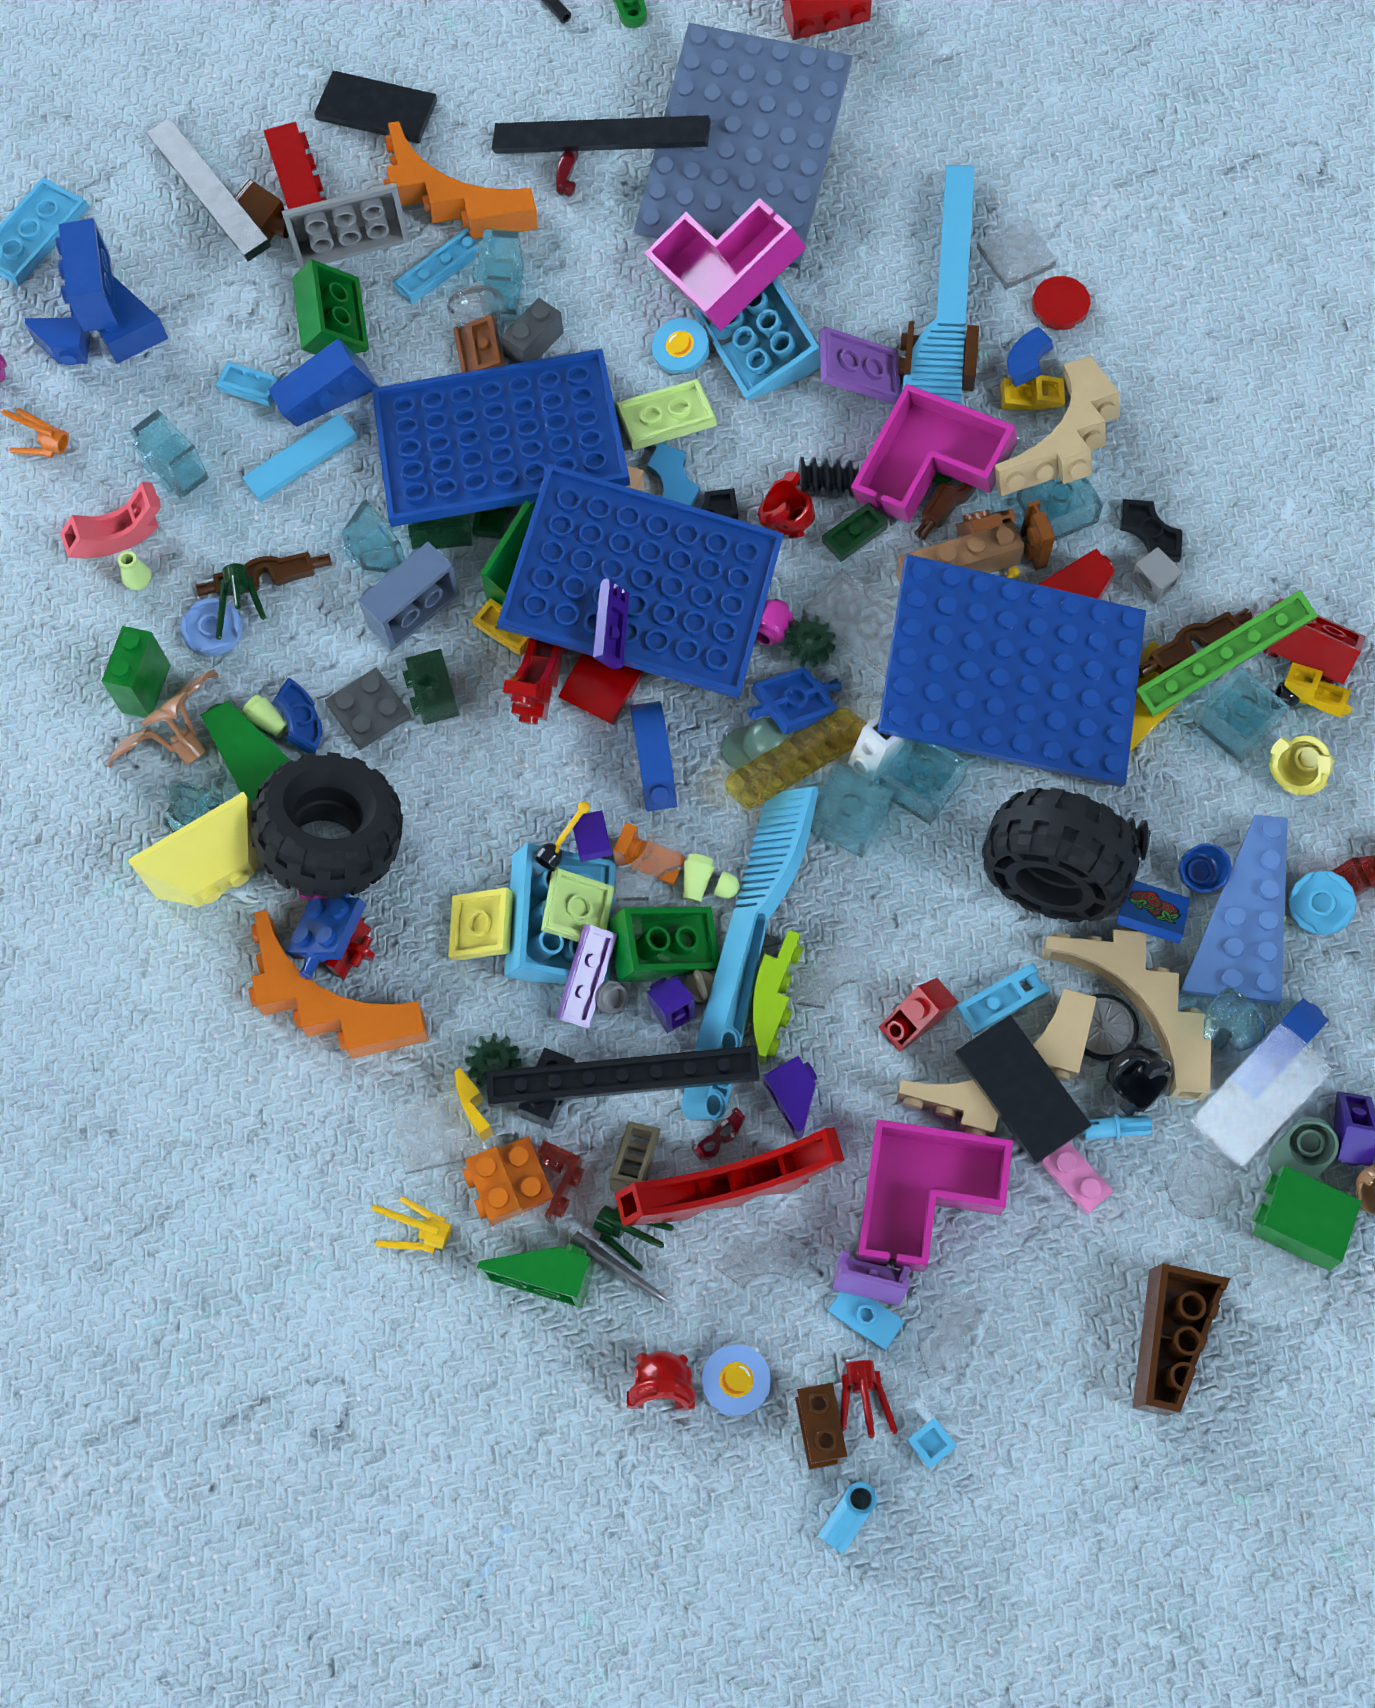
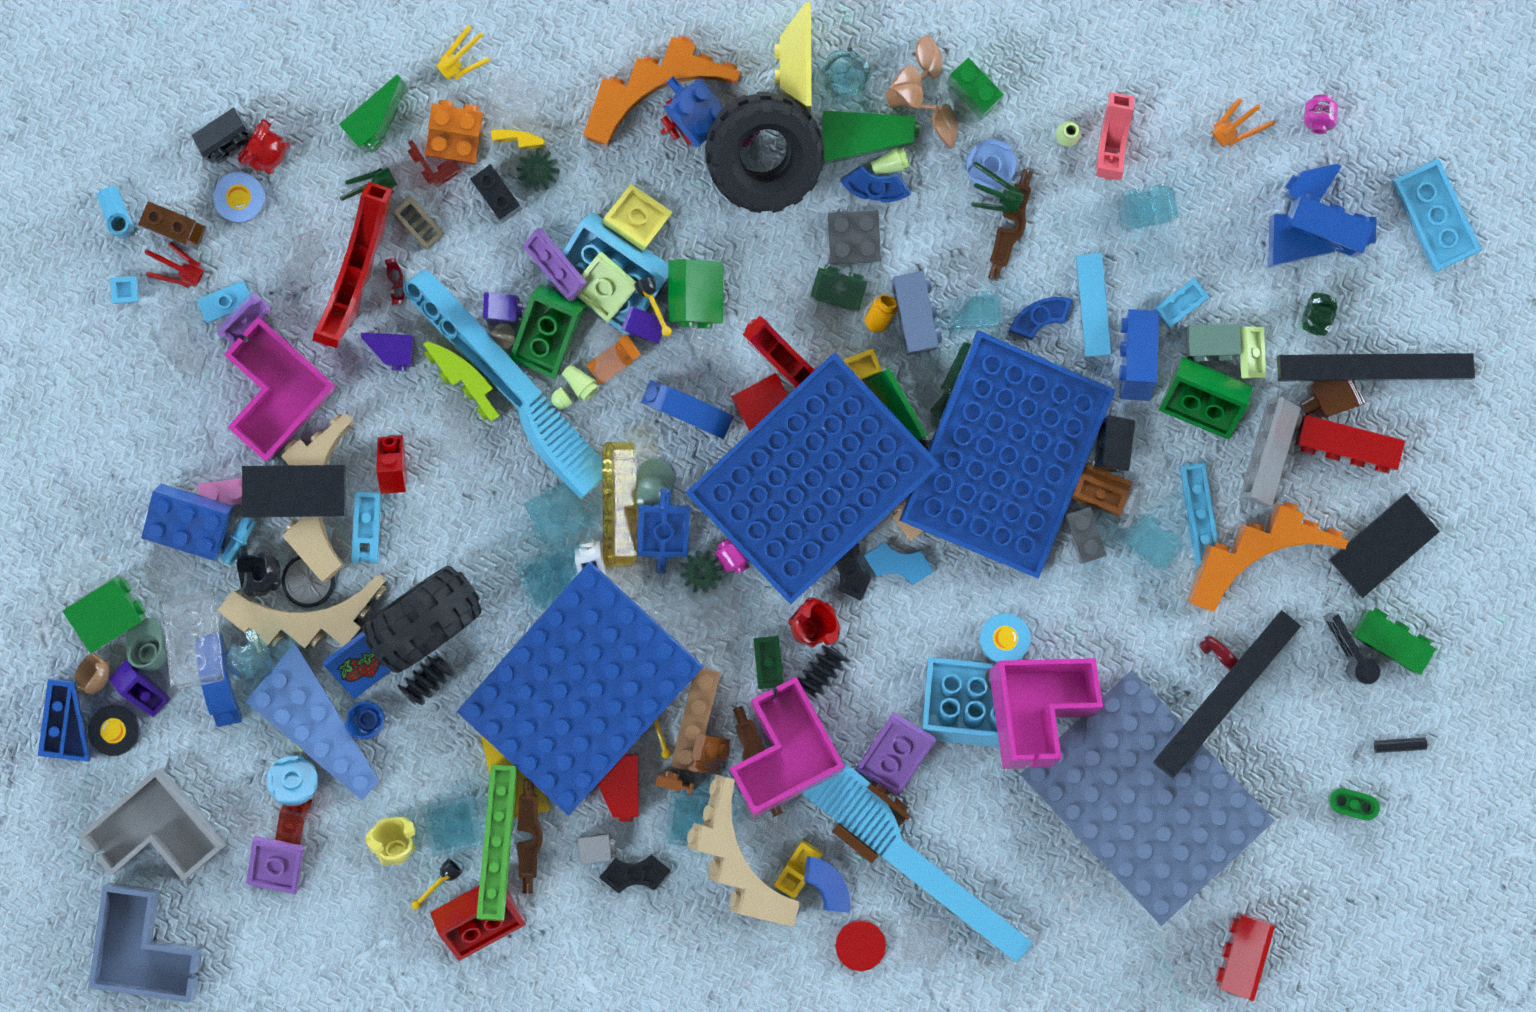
camera: 120 degrees right, 20 degrees up
black tile [486,1045,760,1107] -> none
flat silver bar [570,1231,672,1304] -> none
dark purple hinge [593,579,629,670] -> none
light grey plate [596,981,628,1014] -> none
yellowish green tile [615,379,717,450] -> none
reddish brown wedge [1132,1263,1230,1416] -> none
yellow slope [1284,662,1351,718] -> none
none -> blue brick [141,483,234,561]
none -> black slope [191,107,253,164]
none -> green brick [668,259,723,329]
none -> light orange brick [864,294,897,332]
none -> blue tile [1008,297,1073,340]
none -> black hinge [1094,415,1135,473]
none -> sand green brick [1185,324,1241,362]
none -> yellowish green plate [1240,327,1266,378]
none -> clear green gear [1301,292,1338,336]
none -> black piece [1323,613,1381,684]
none -> green brick [1351,608,1436,675]

